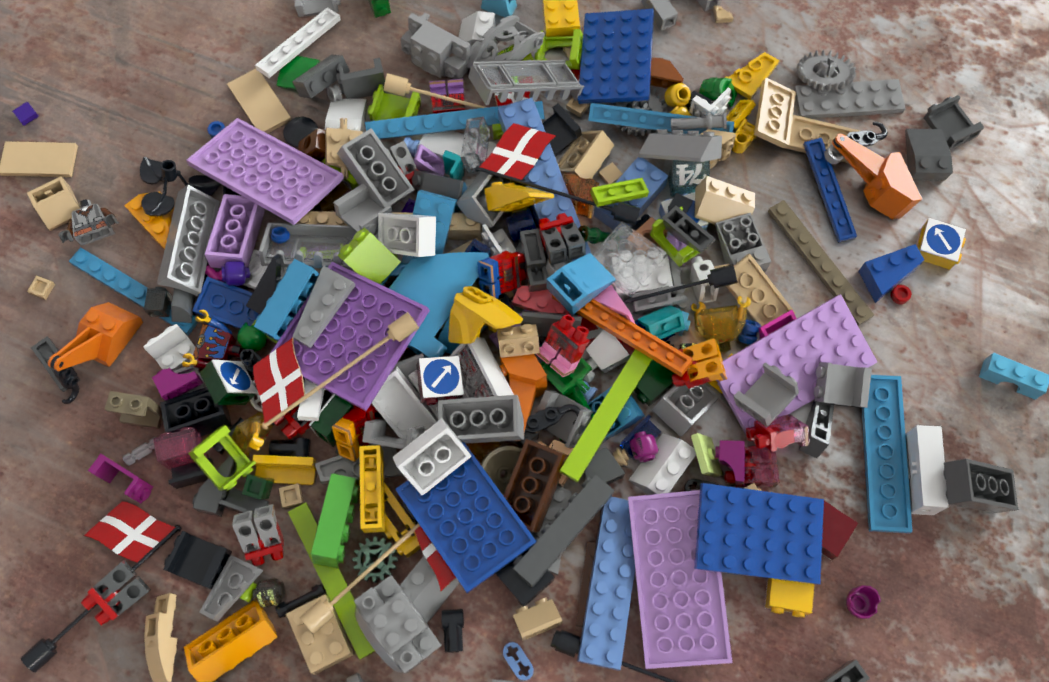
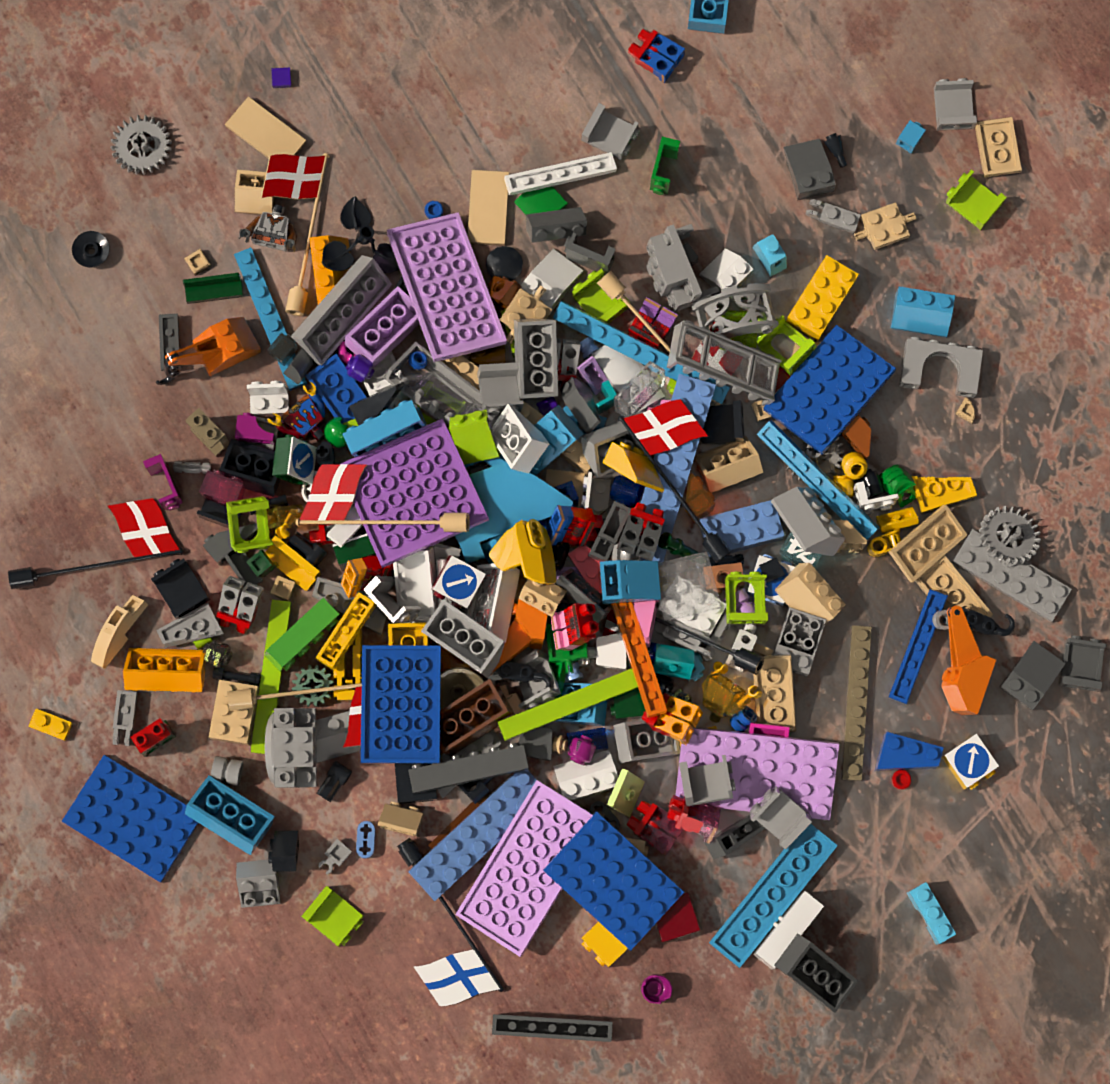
camera: 35 degrees right, 10 degrees up
dark grey hips [81,560,151,625] -> none
light grey wing [292,265,356,348] -> none
light grey bush [327,84,342,102] -> none
white slope [393,418,472,496] -> none
lime plate [590,178,649,207] -> none
tan tile [598,162,623,184] -> none
dark grey slope [662,206,716,253] -> none
light grey pin [671,112,727,130] -> none
magenta arch [715,440,745,486] -> none
none -> dark green panel [183,273,244,304]
none -> flag [261,153,330,316]
none -> black piece [457,777,494,804]

